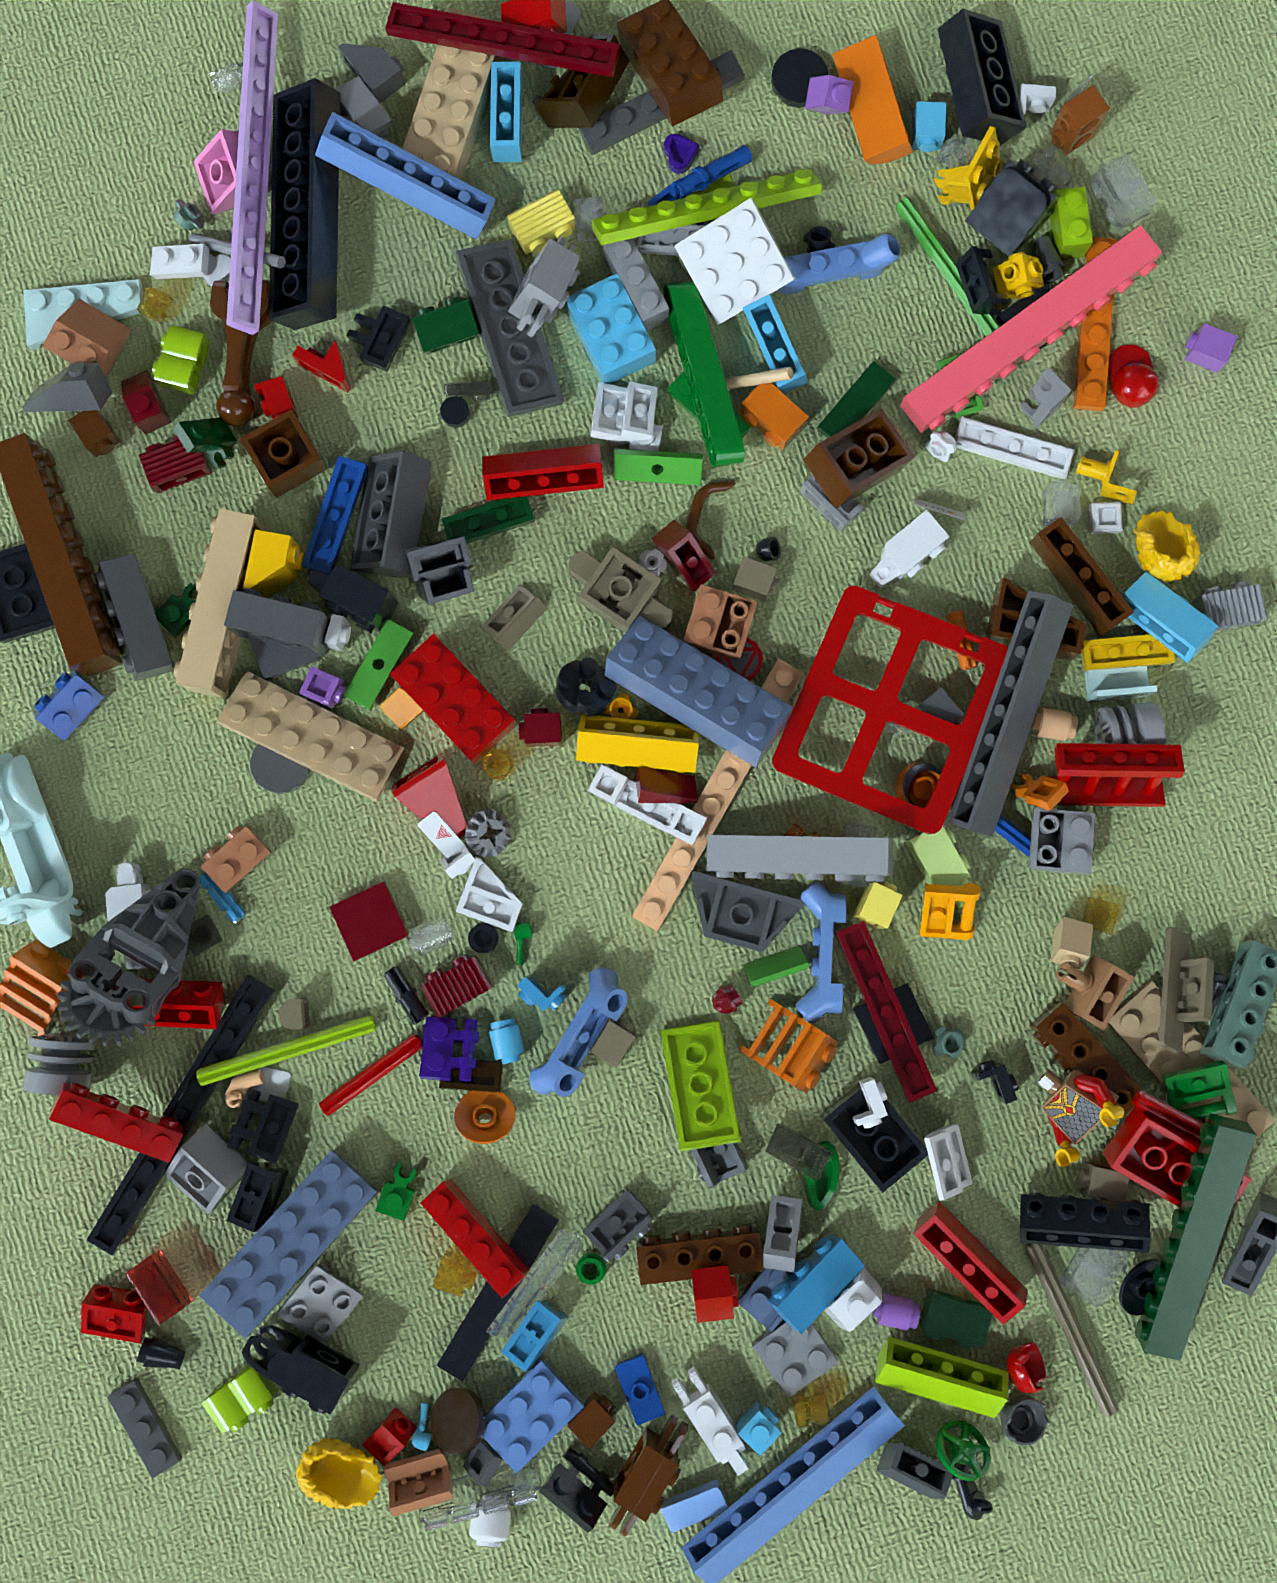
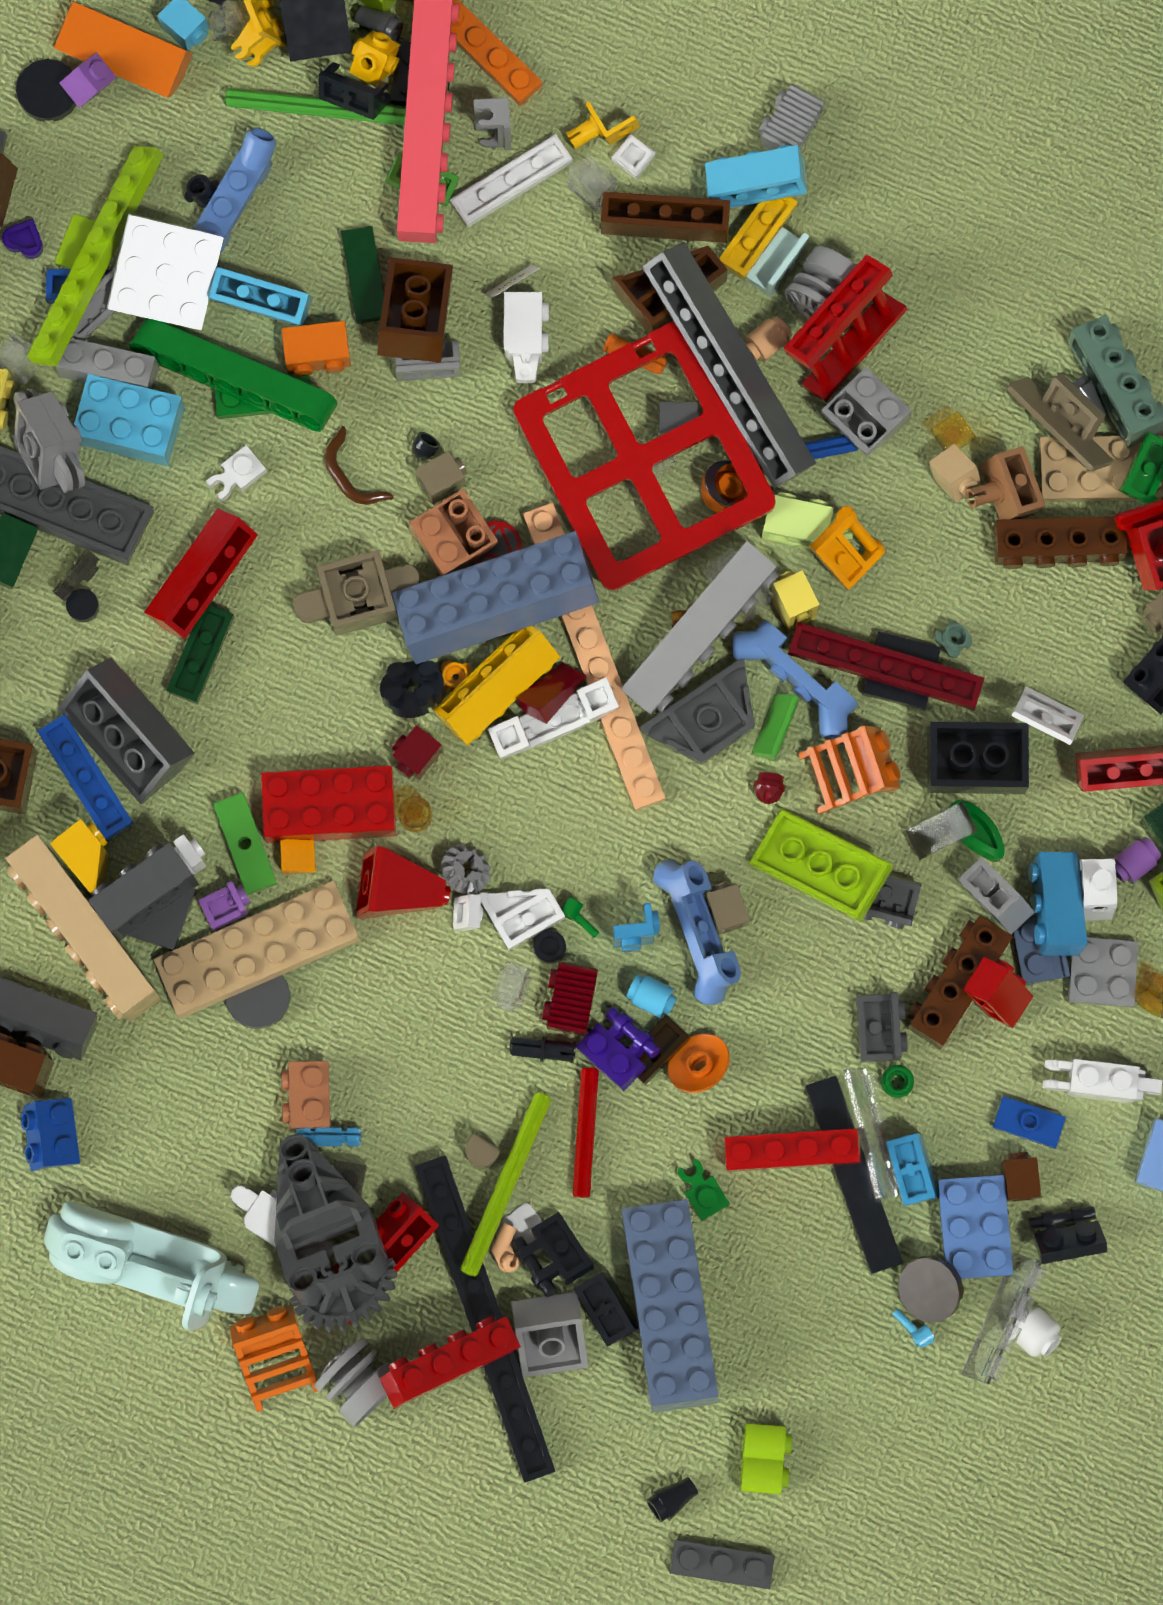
camera: 55 degrees left, 5 degrees down
red bracket [81,1284,152,1344] -> none
clear red brick [125,1249,193,1326] -> none
dark green plate [155,583,196,637] -> none
black brick [241,1325,360,1415] -> none
light grey hinge [276,1262,363,1344] -> none
yellow piece [296,1437,383,1509] -> none
black hinge [308,566,398,634] -> none
dark red tile [329,881,410,962] -> none
red bracket [362,1408,417,1466] -> none
nougat bracket [384,1449,453,1516] -> none
black plate [405,534,475,605] -> none
white sticker [418,812,464,858] -> none
clear yellow brick [432,1250,477,1297] -> none
dark grey plate [463,1440,503,1487] -> none
dark tan slope [481,584,546,650] -> none
white slope [590,381,658,441] -> none
reddish brown brick [608,1415,689,1536] -> none
bright green tile [613,449,703,485] -> none
white plate [638,549,667,577] -> none
dark red slope [651,520,716,592] -> none
blue pin [671,145,752,199] -> none
tan bar [724,367,794,390] -> none
medium azure brick [736,1401,782,1456] -> none
white bracket [853,1077,888,1128] -> none
white plate [925,431,956,462] -> none
black bracket [971,1060,1018,1104] -> none
orange plate [1011,773,1069,811] -> none
torso [1037,1069,1124,1167] -> none
red cap [1108,345,1159,408] -> none
yellow piece [1133,511,1201,583] -> none

